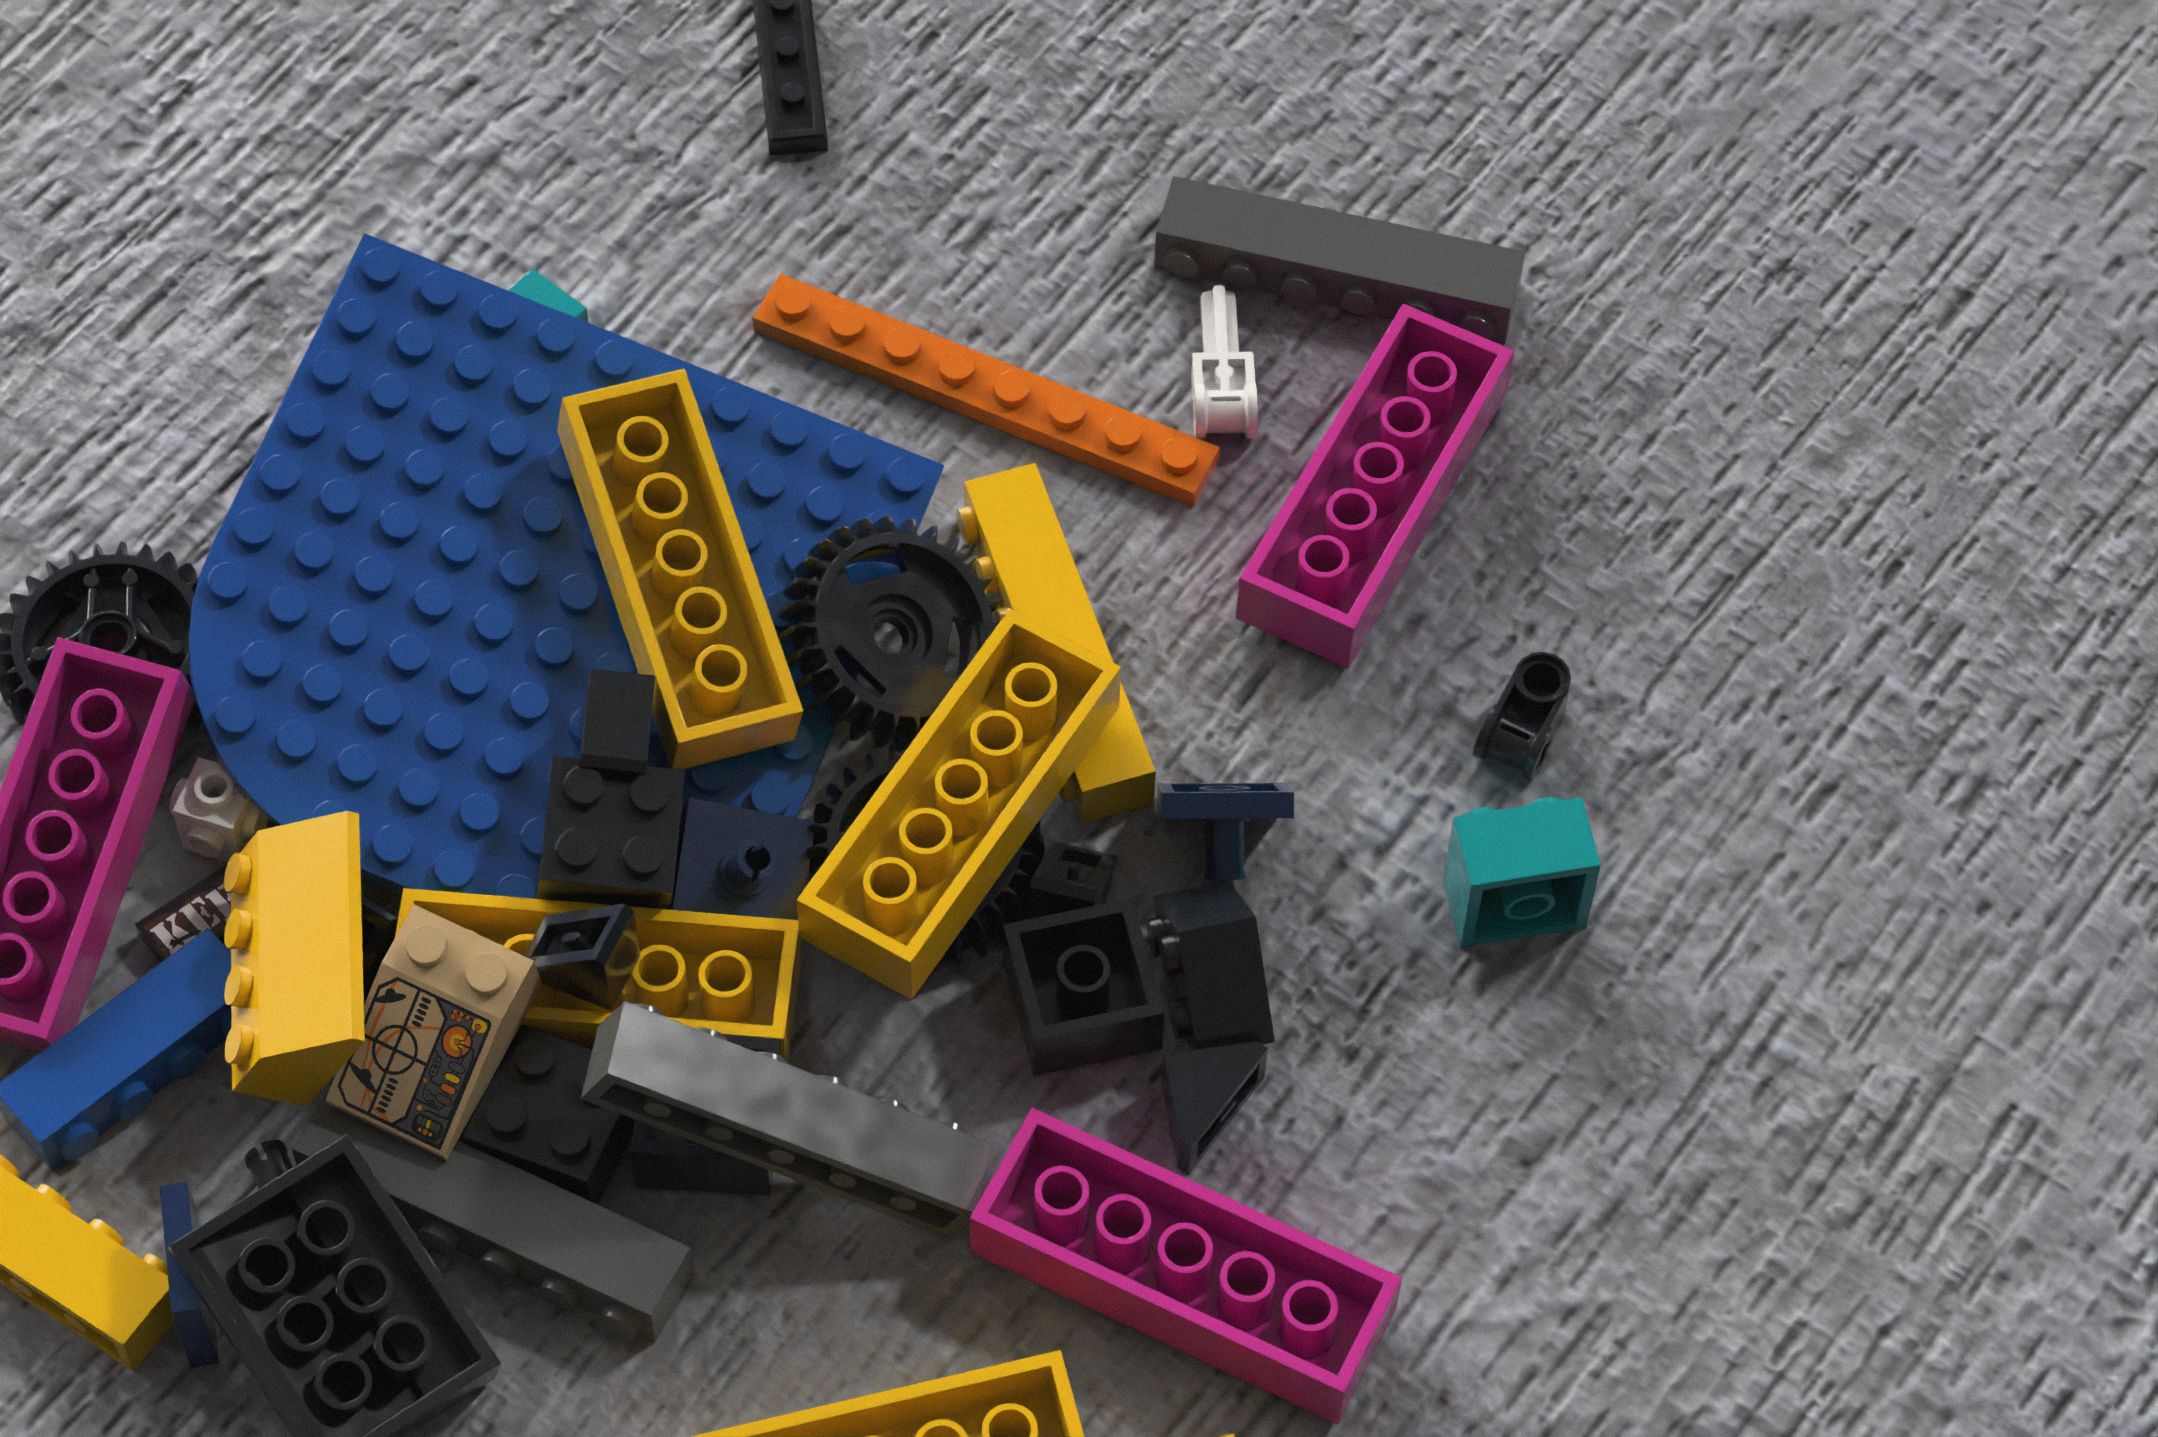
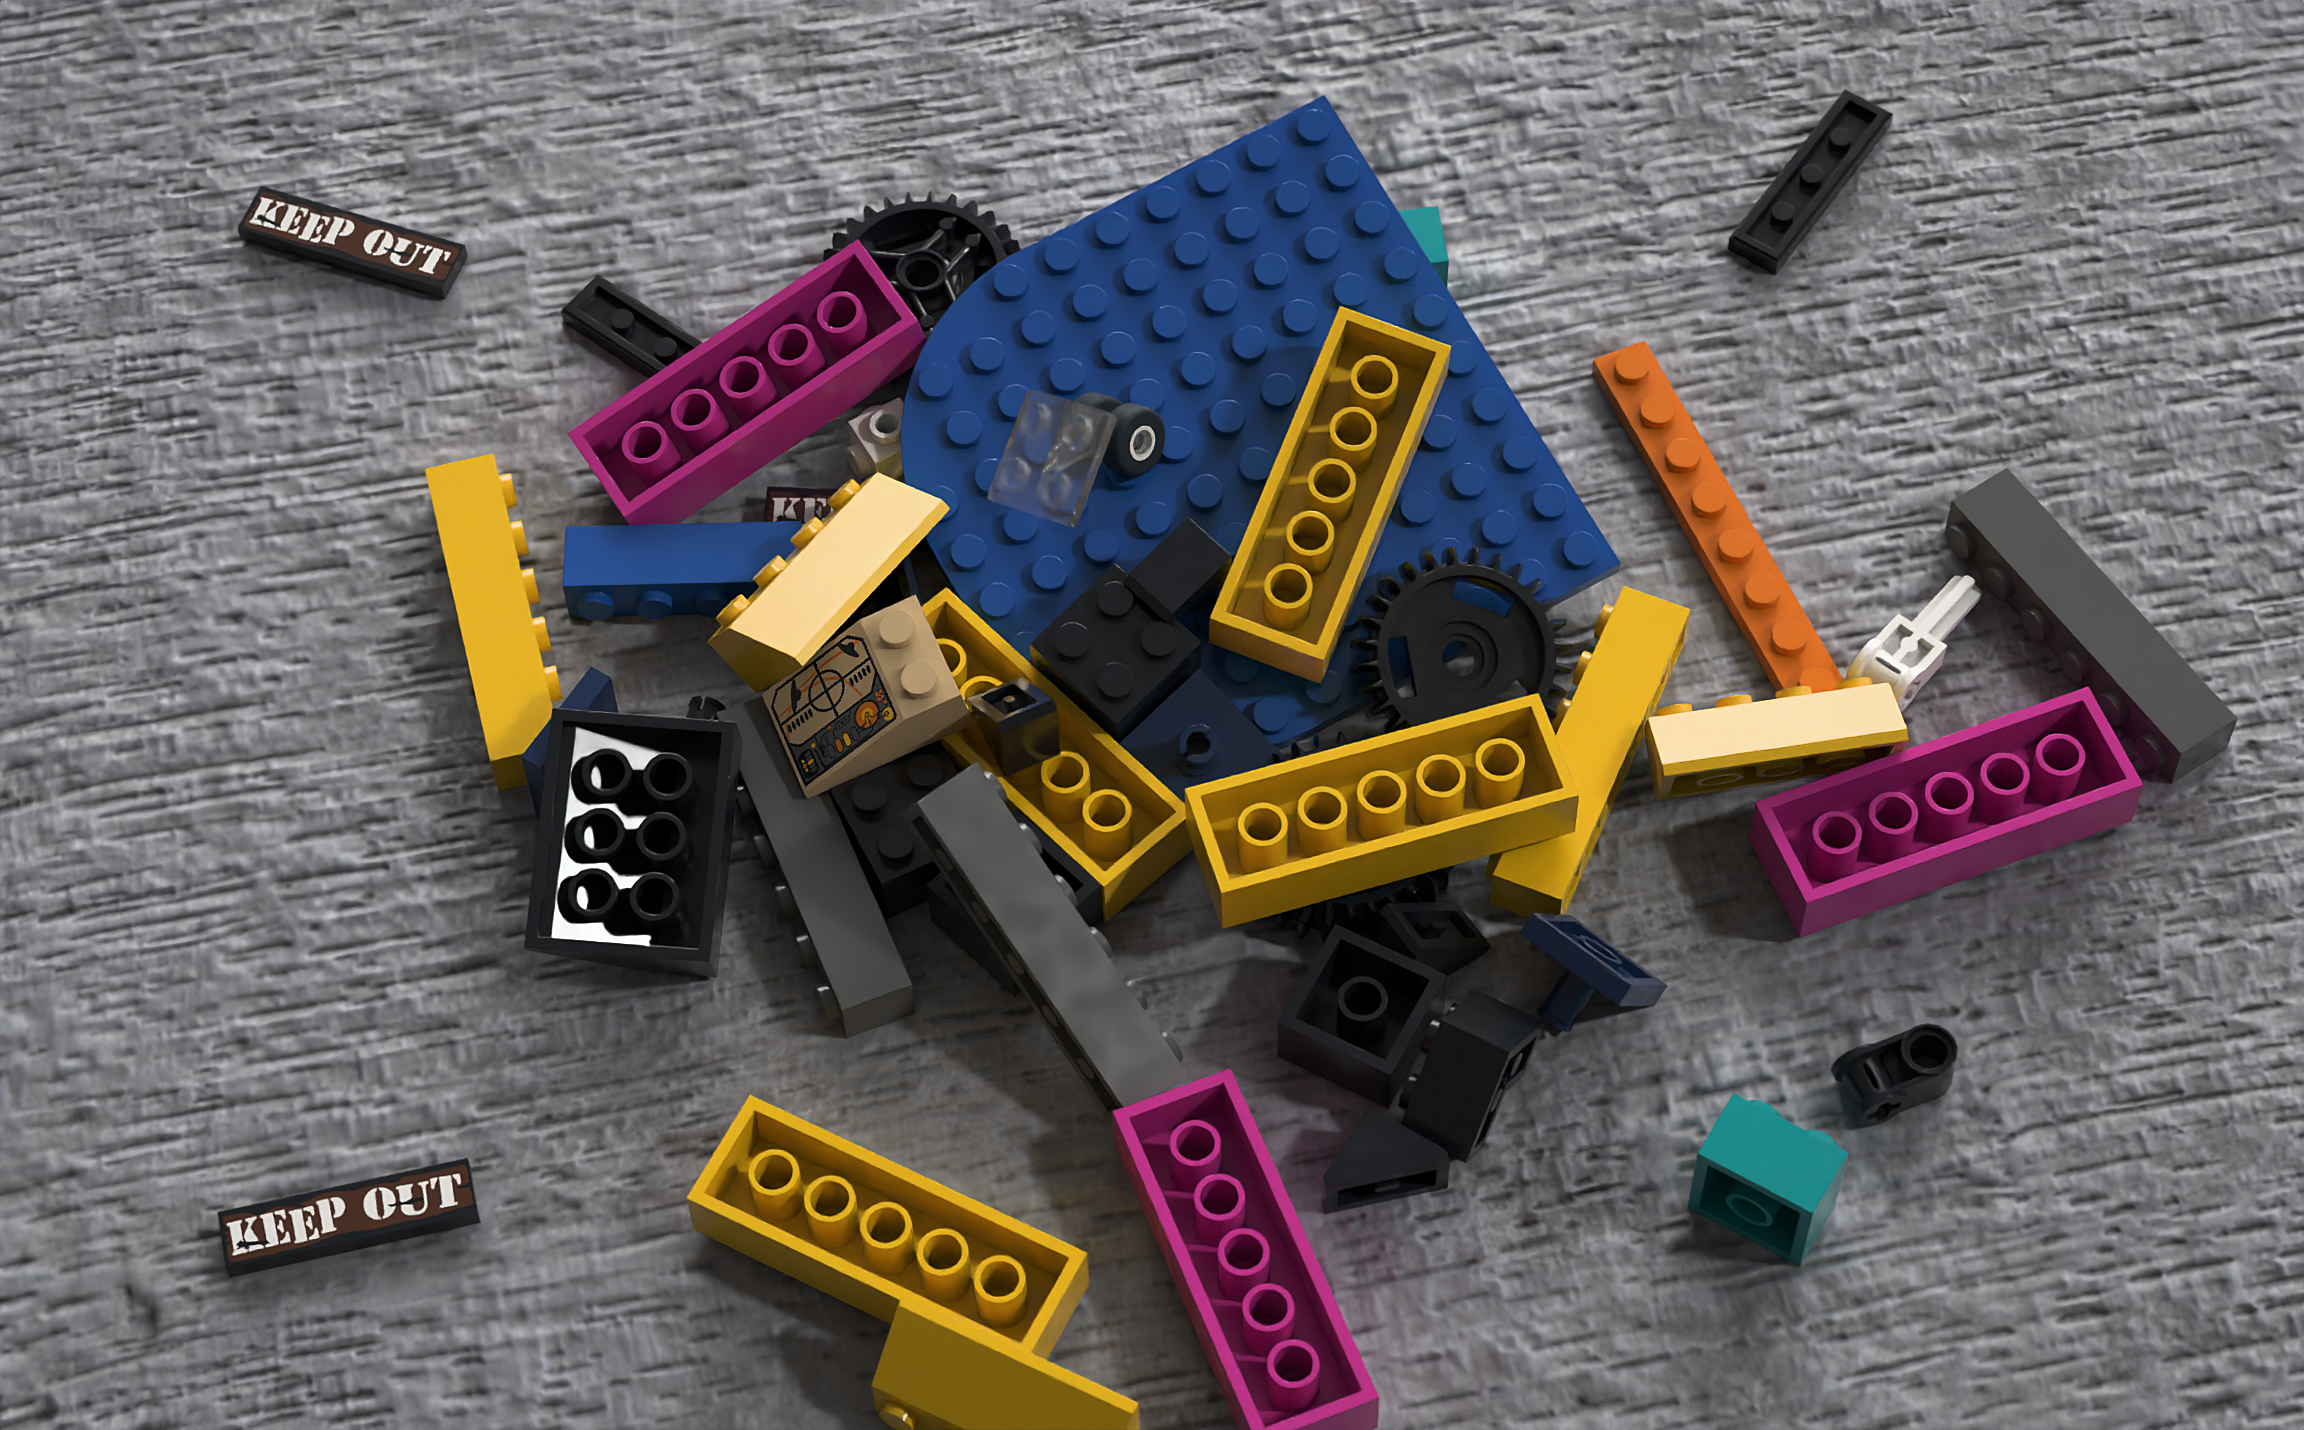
camera: 45 degrees right, 0 degrees up
none -> clear plate [988,389,1165,528]
none -> slope [1644,677,1909,801]

